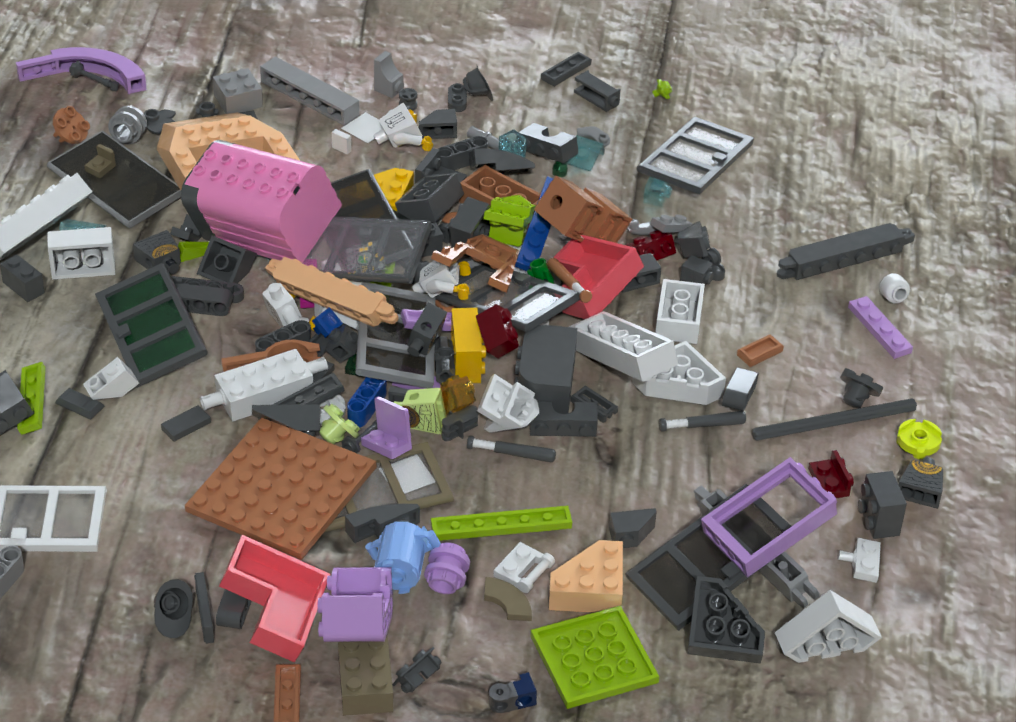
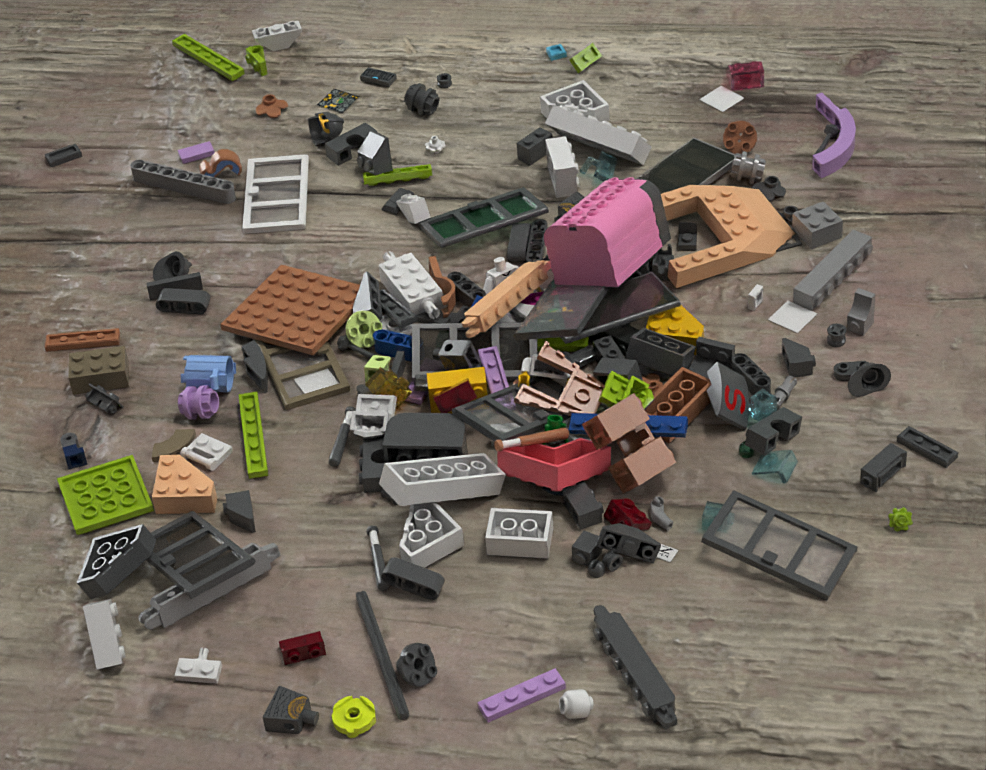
camera: 95 degrees right, 0 degrees up
dark tan bracket [84,144,116,179] -> none
dark grey tile [161,405,211,442] -> none
coral piece [219,535,330,663] -> none
lavender windscreen [318,567,393,642] -> none
lavender bracket [361,397,412,459] -> none
white torso [374,103,433,151] -> none
light grey arm [577,126,610,147] -> none
light grey plate [650,215,692,233] -> none
lavender door [701,457,837,578] -> none
nougat tile [737,334,784,367] -> none
dark grey brick [858,471,907,539] -> none

